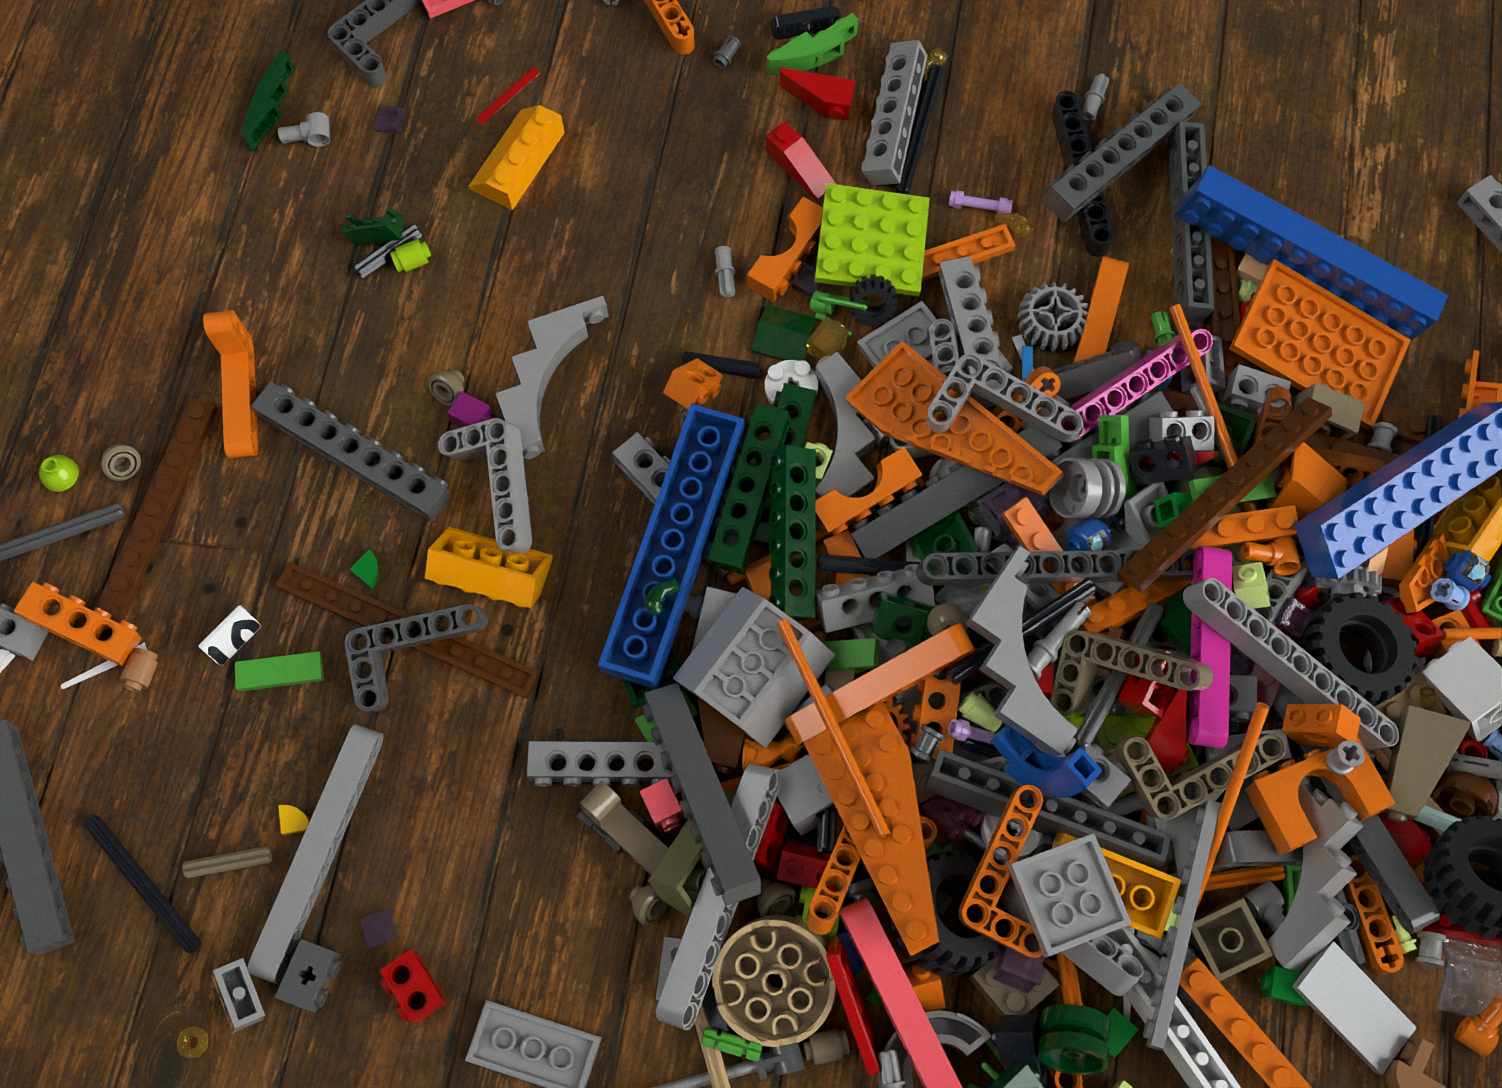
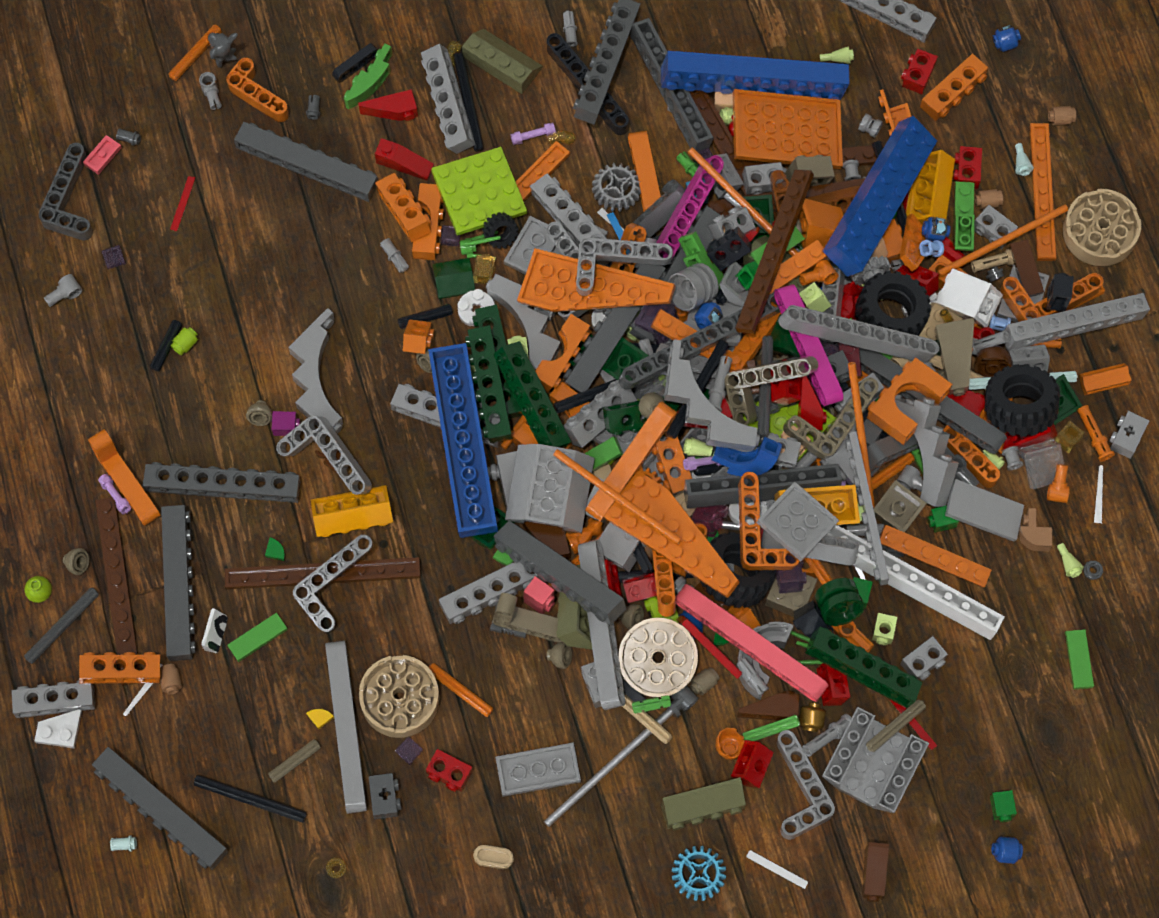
camera: 30 degrees left, 0 degrees up
light grey brick [211,958,265,1033] -> none
dark green slope [241,51,296,152] -> none
dark green hinge [341,208,405,246] -> none
light orange slope [468,105,565,210] -> none
dark green arm [644,578,680,616] -> none
dark grey bush [909,724,946,763] -> none
clear purple tile [1274,597,1314,638] -> none
orange brick [1282,704,1361,746] -> none
light grey bush [1326,740,1365,775] -> none
none -> lavender bar [98,474,131,514]
none -> dark grey brick [161,505,196,661]
none -> dark grey brick [234,122,378,202]
none -> tan brick [359,655,439,738]
none -> orange brick [375,173,431,242]
none -> orange axle [429,663,493,717]
none -> olive slope [462,29,543,94]
none -> yellowish green cone [820,46,854,64]
none -> light grey wheel [858,113,883,138]

